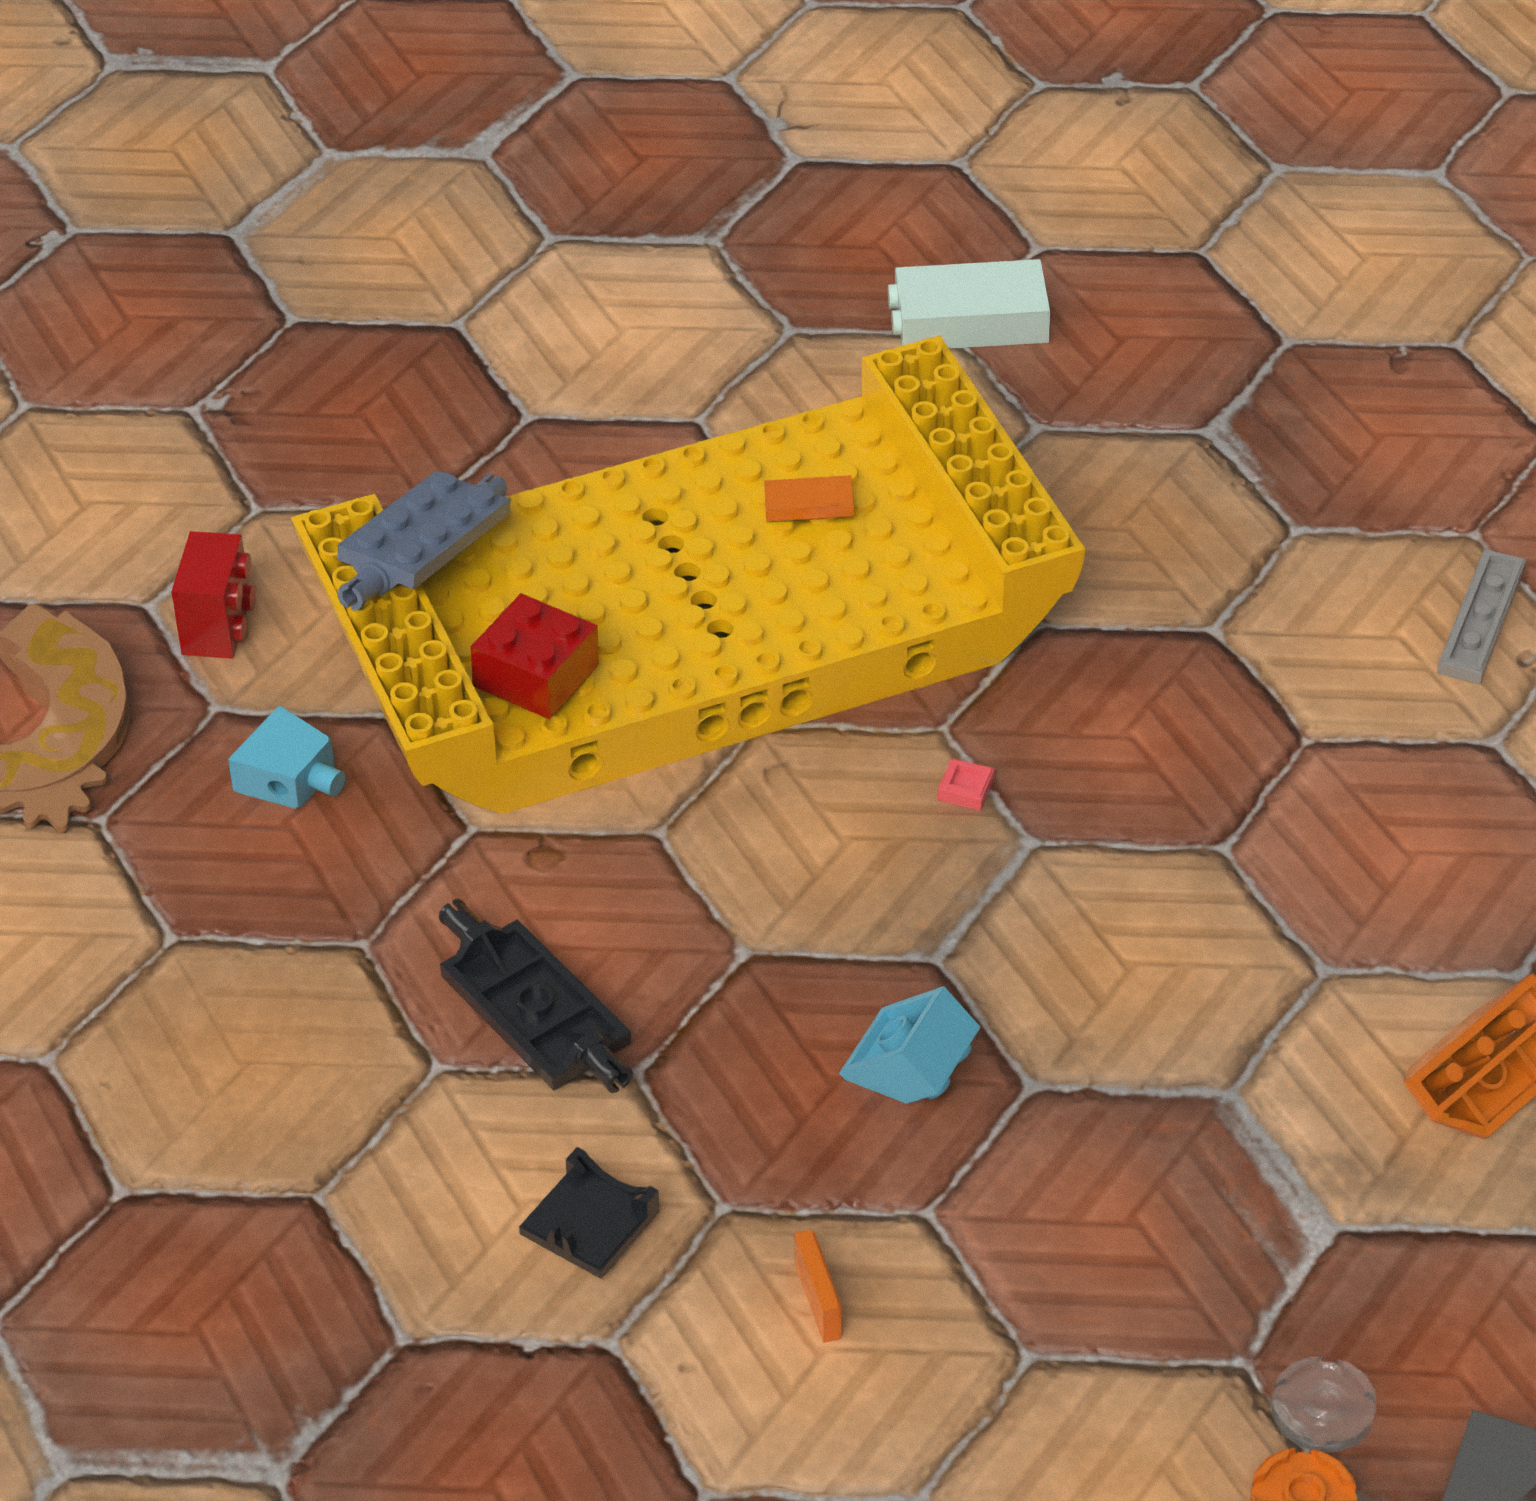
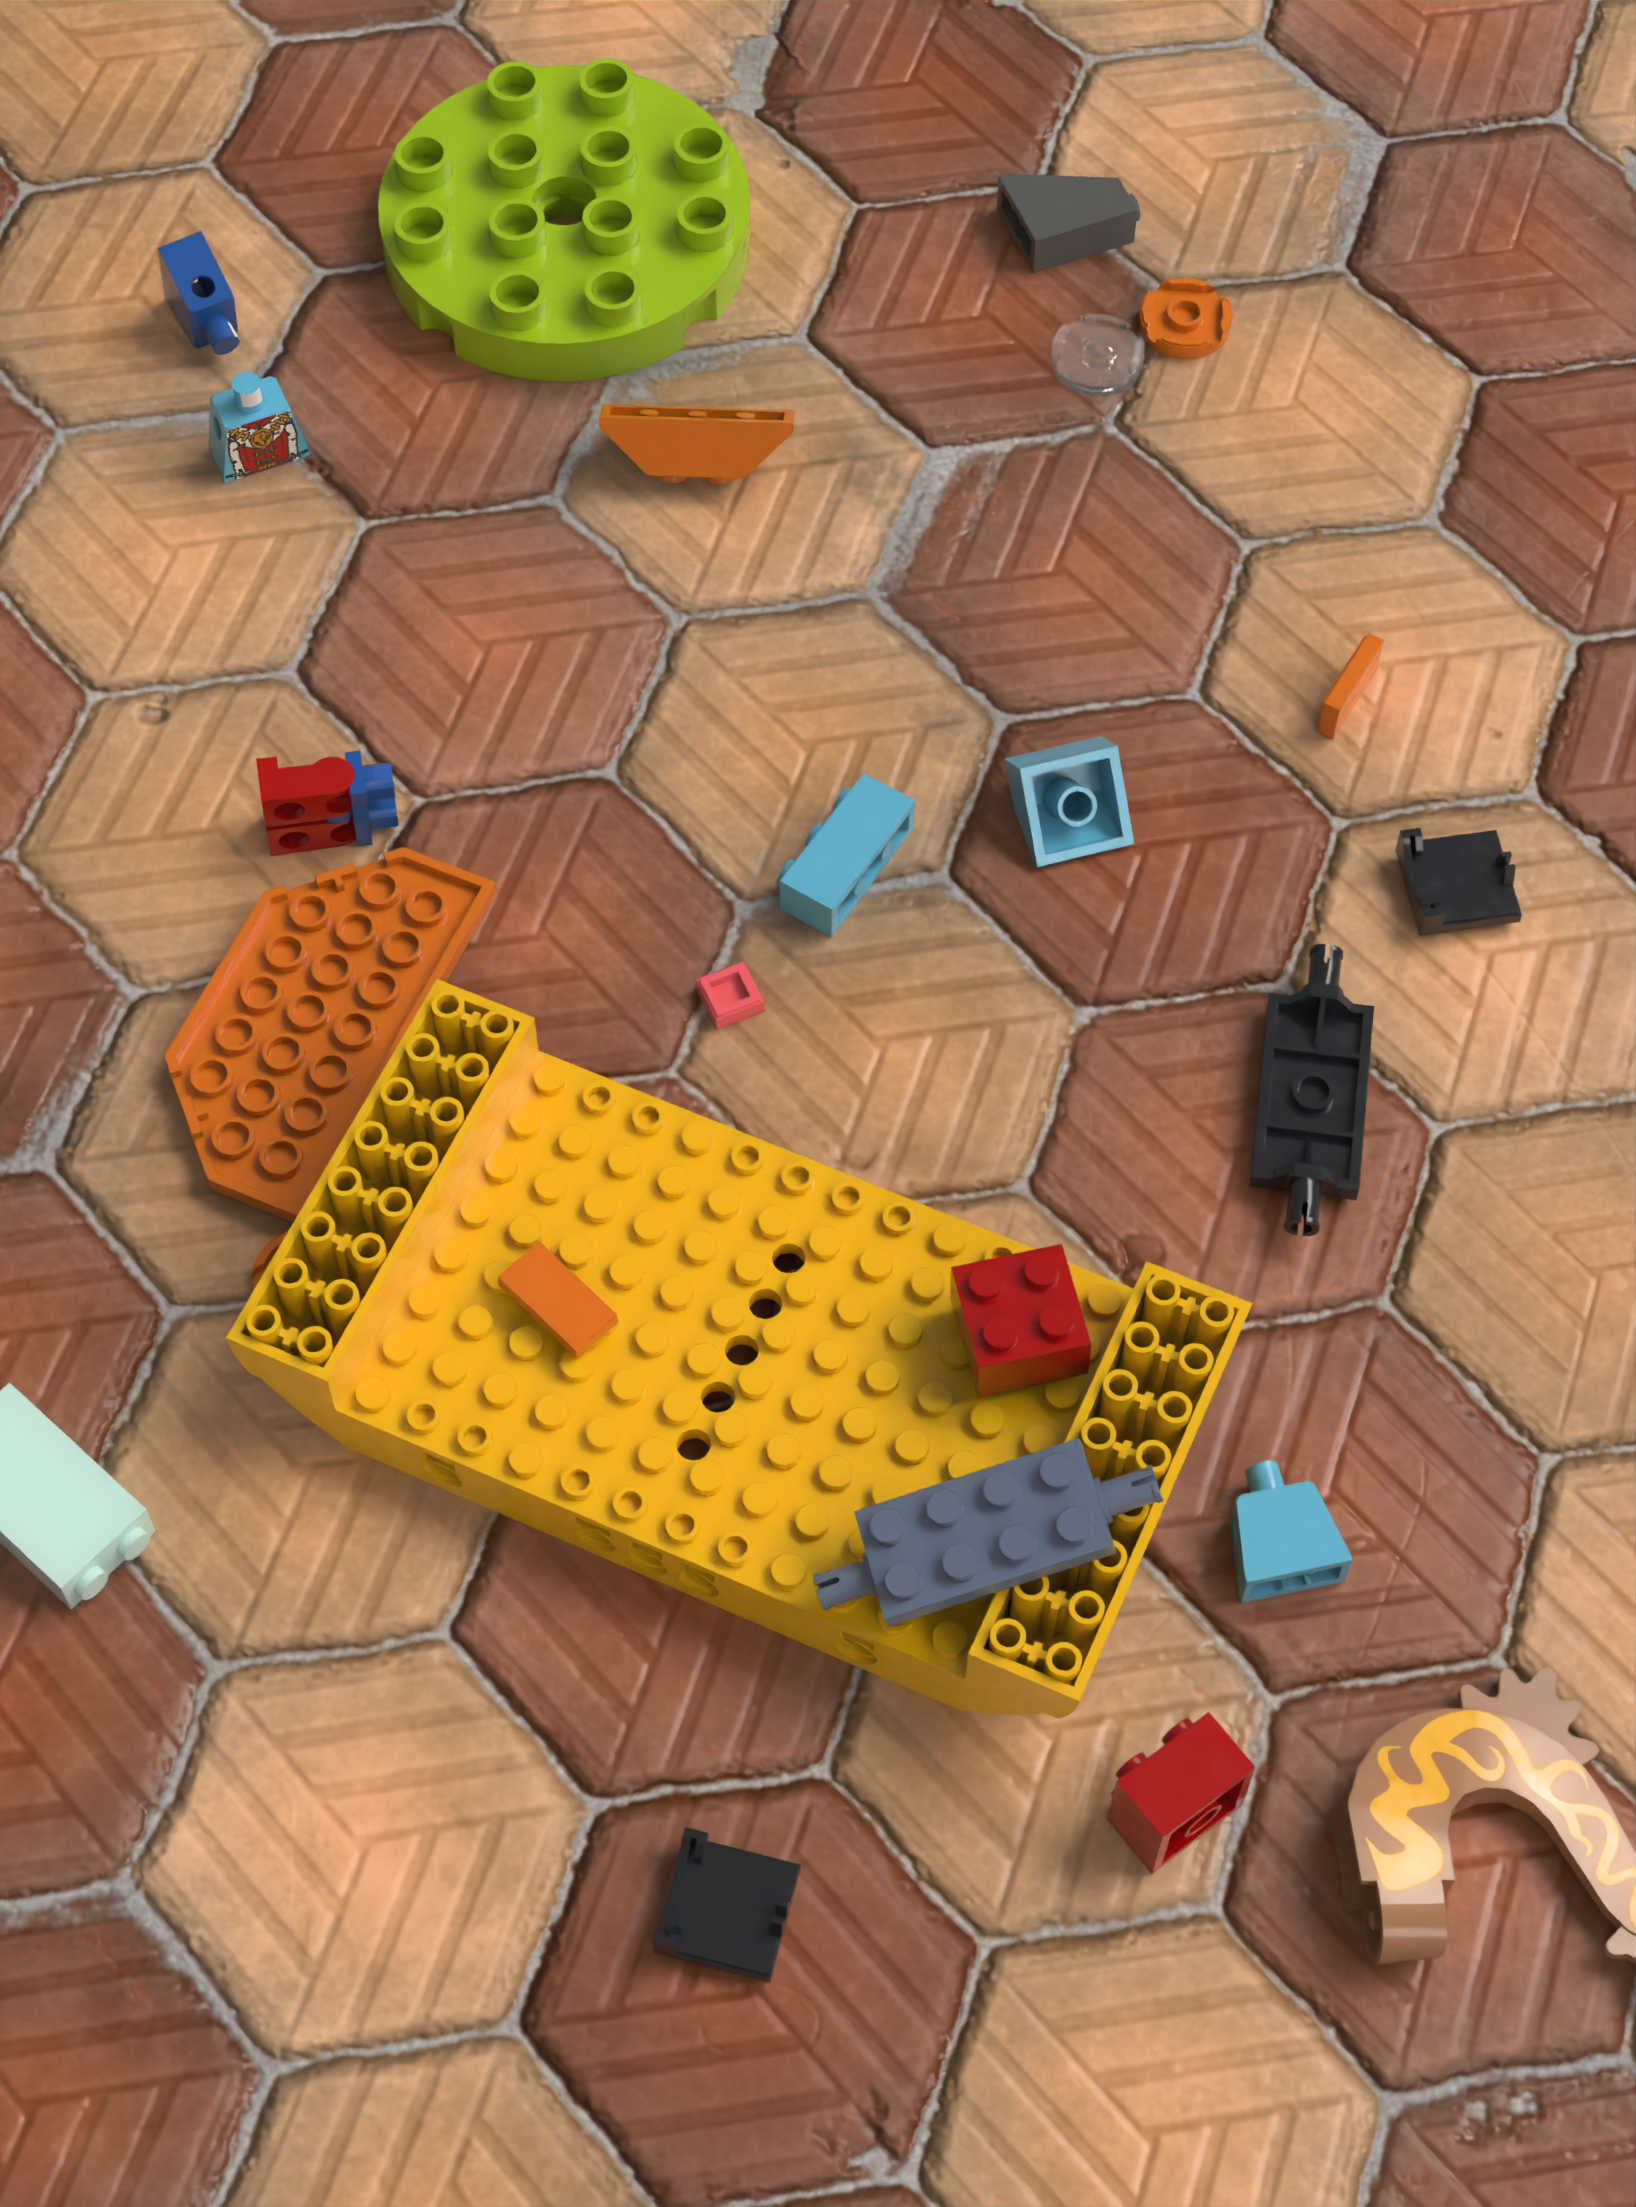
camera: 135 degrees left, 15 degrees up
light grey tile [1437,549,1527,685] -> none
none -> orange plate [164,847,497,1223]
none -> red hips [256,750,399,857]
none -> black piece [653,1827,801,1983]
none -> medium azure brick [777,773,915,937]

